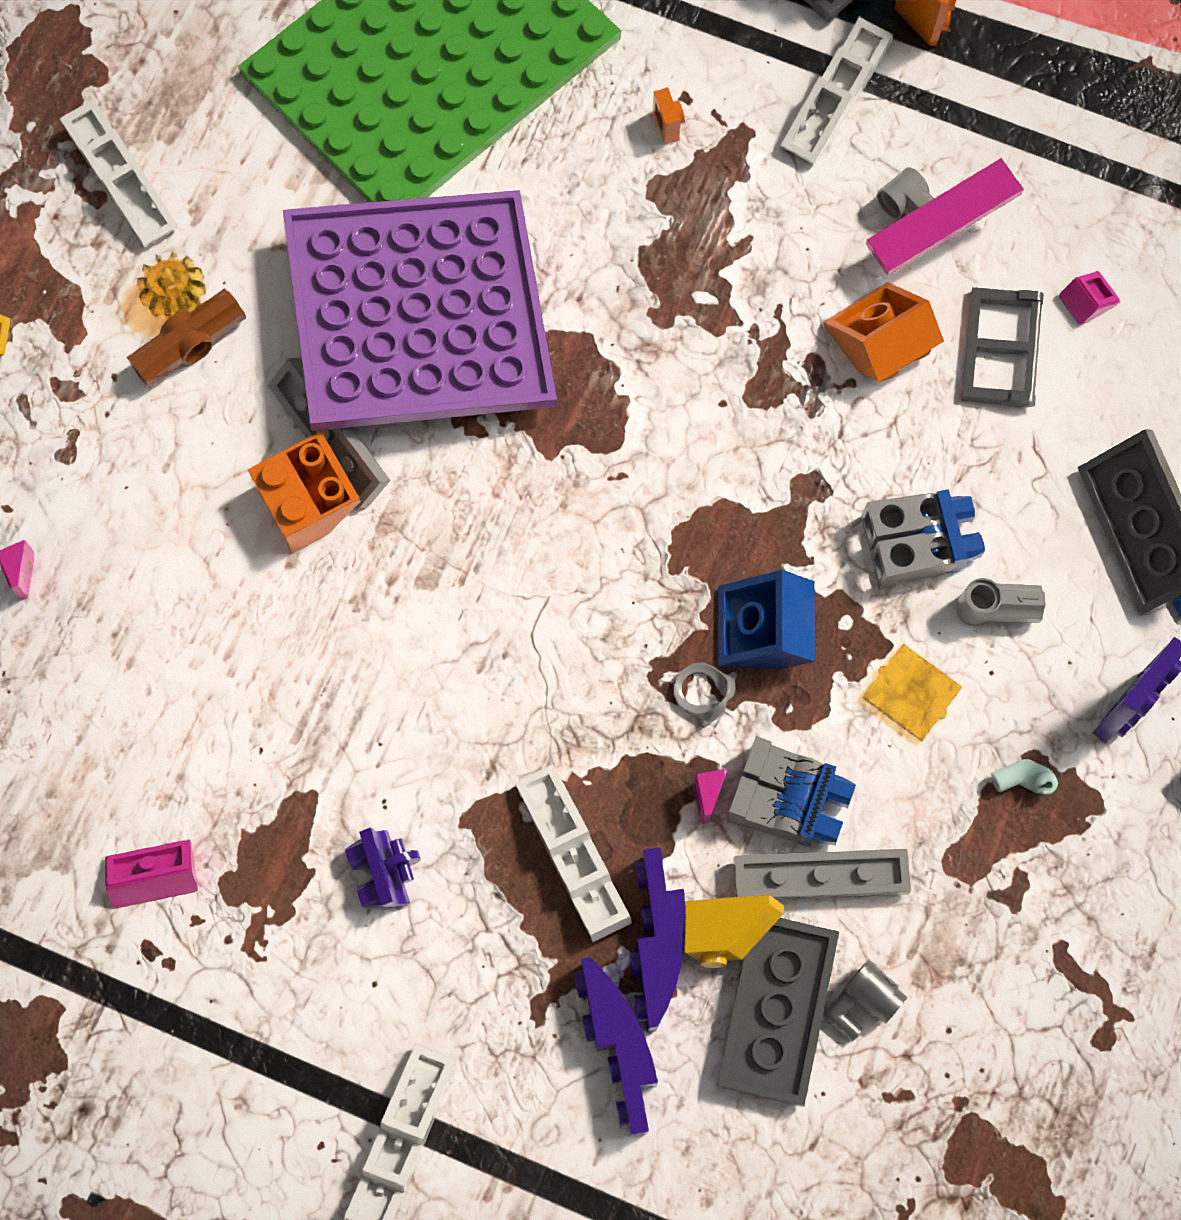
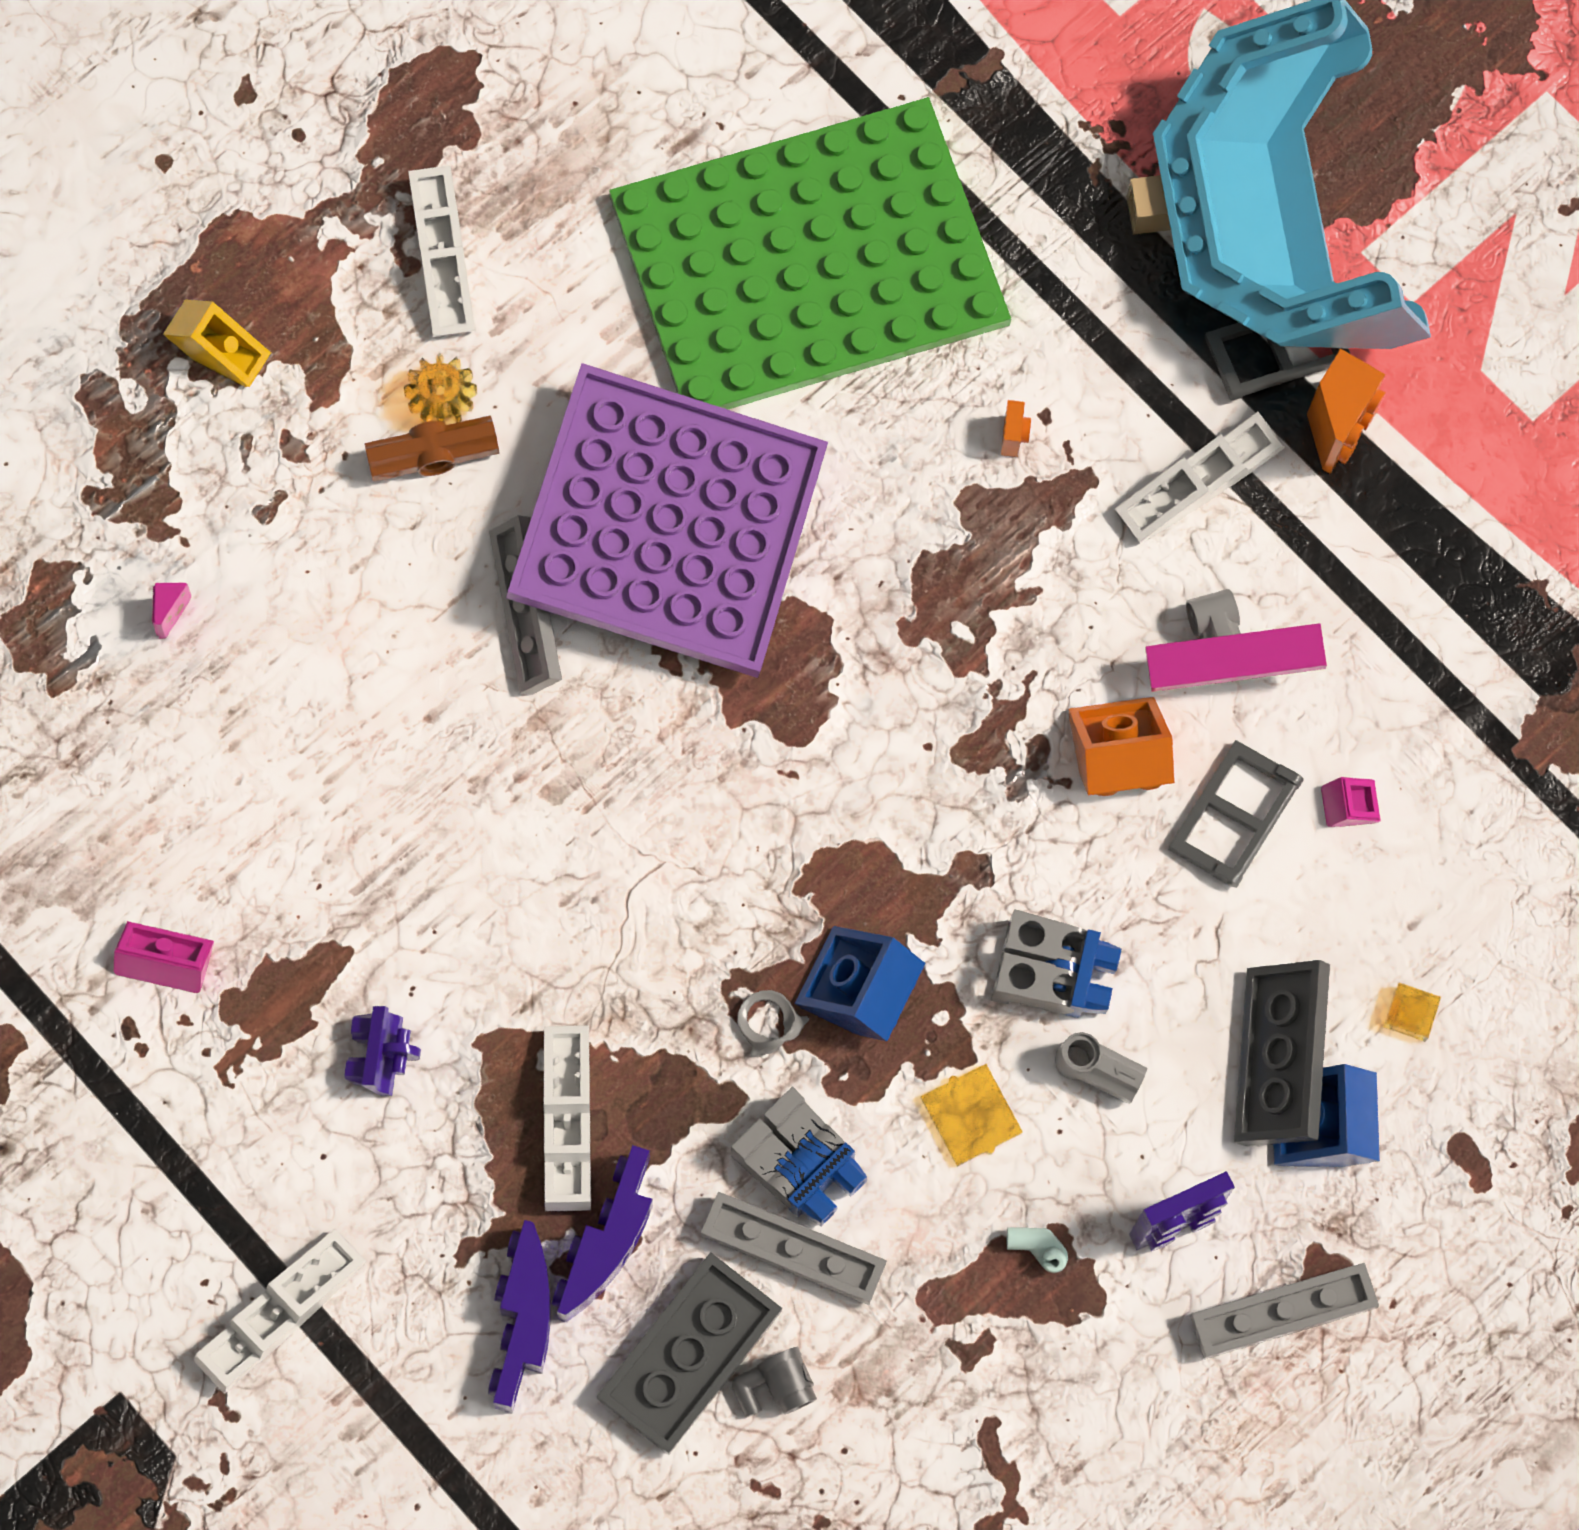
camera: 20 degrees right, 0 degrees up
orange slope [247,431,361,554] -> none
yellow slope [685,895,784,968] -> none
dark pink slope [693,769,727,824] -> none

